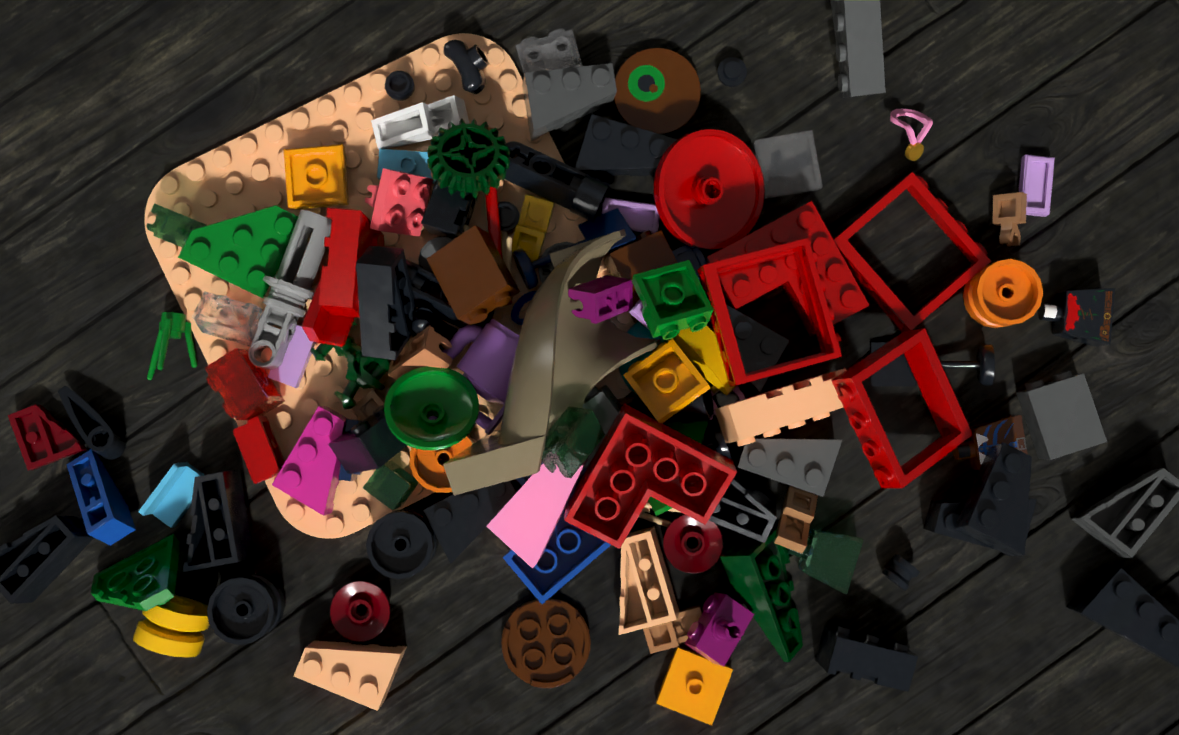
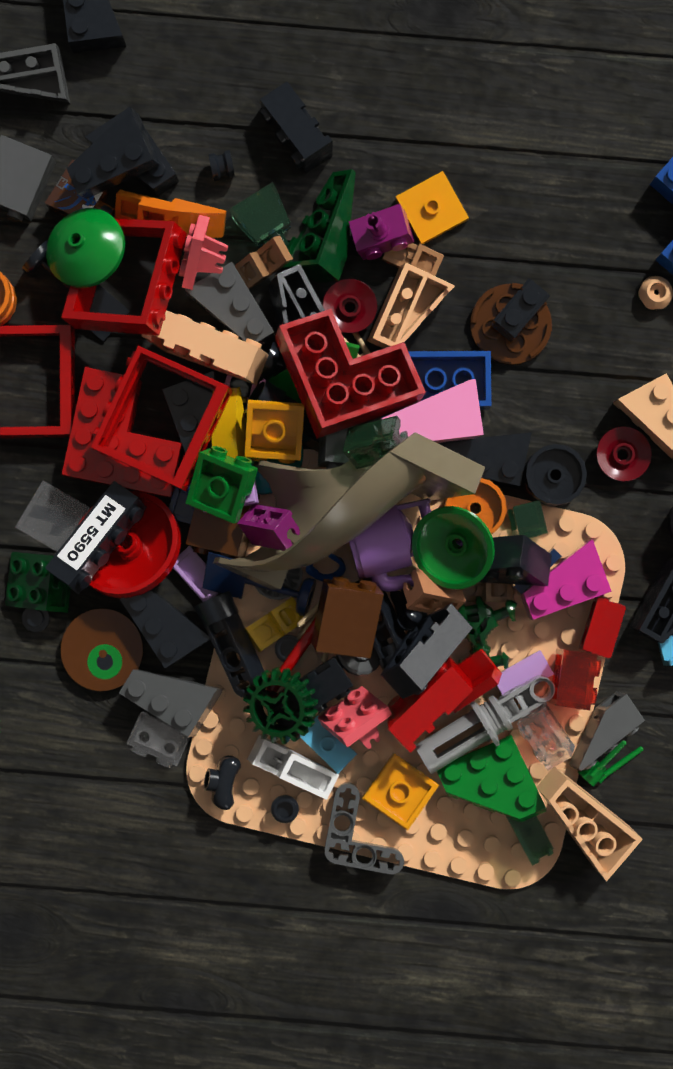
camera: 140 degrees left, 0 degrees up
none -> dark green bracket [5,552,71,613]
none -> brick [45,481,147,595]
none -> green dish [46,208,125,288]
none -> orange slope [115,190,227,238]
none -> coral plate [179,215,228,290]
none -> dark grey beam [325,783,404,874]
none -> black brick [491,278,550,342]
none -> light nougat wedge [536,766,643,882]
none -> dark grey slope [569,691,645,771]

